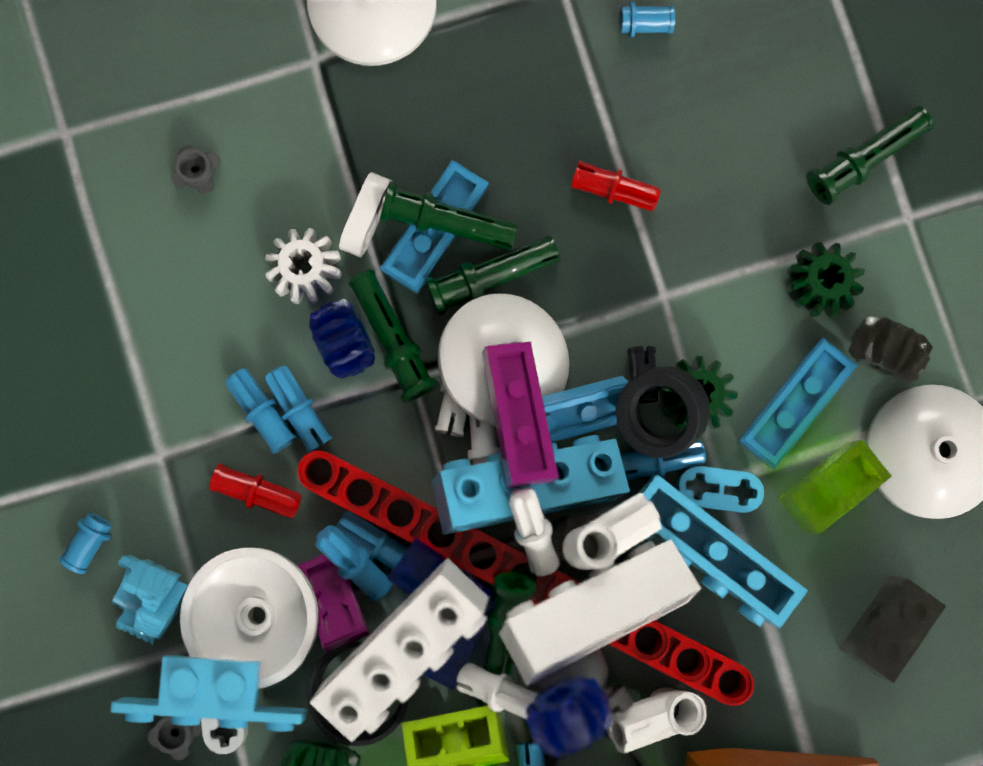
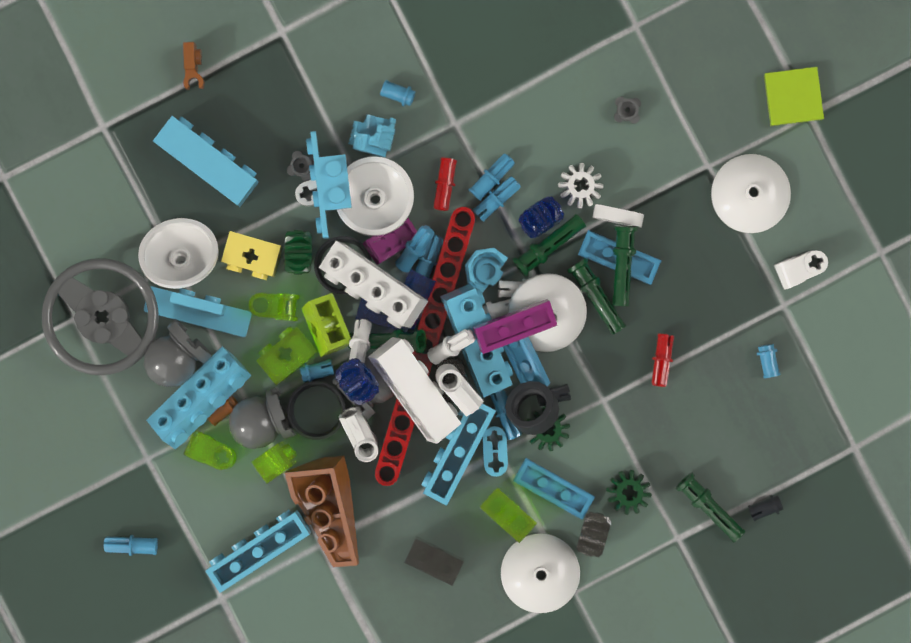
camera: 85 degrees right, 5 degrees up
none -> medium azure hair [465,248,508,293]
none -> black pin [748,494,784,522]

